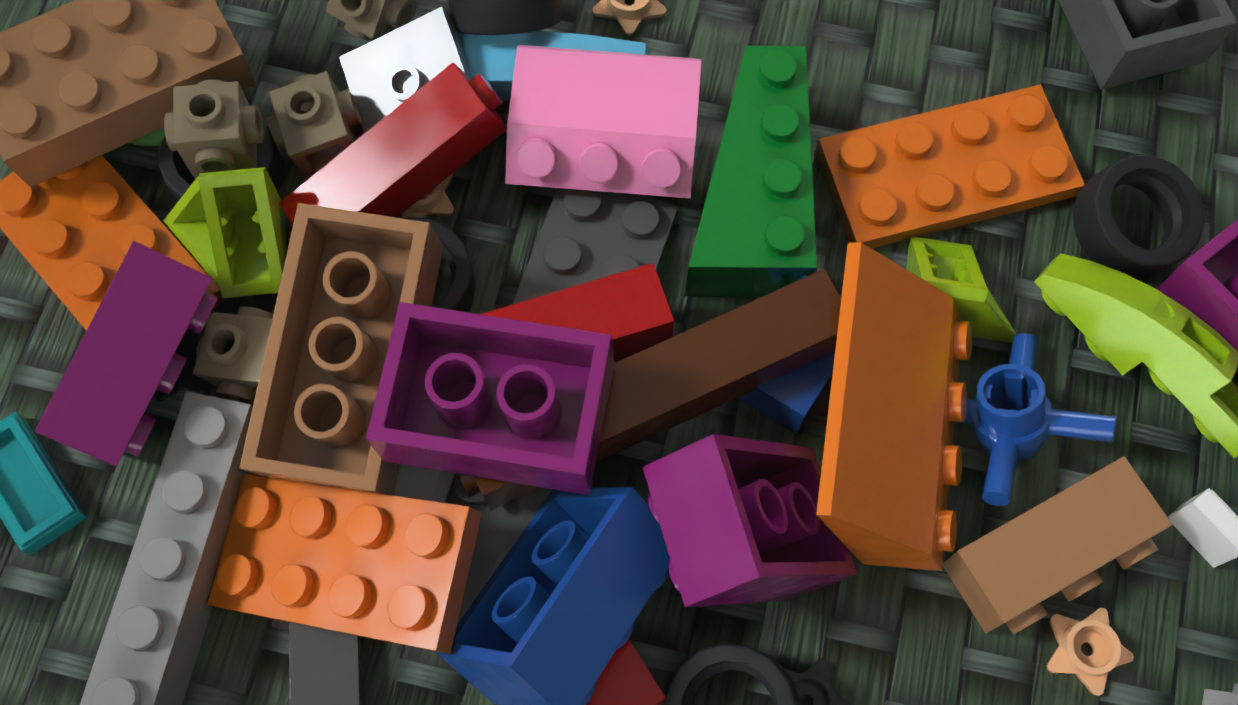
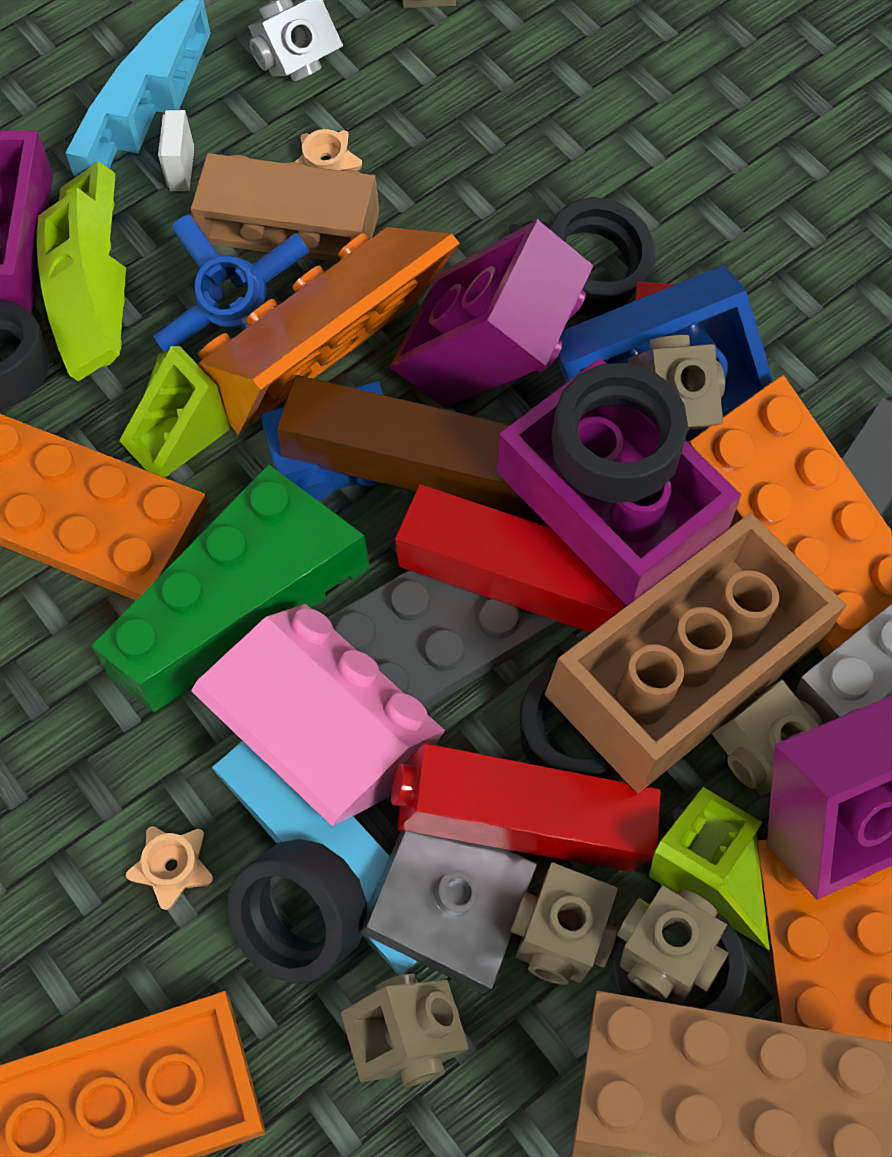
camera: 135 degrees left, 5 degrees down
none -> black tyre [551,363,688,503]
none -> dark tan brick [628,335,725,431]

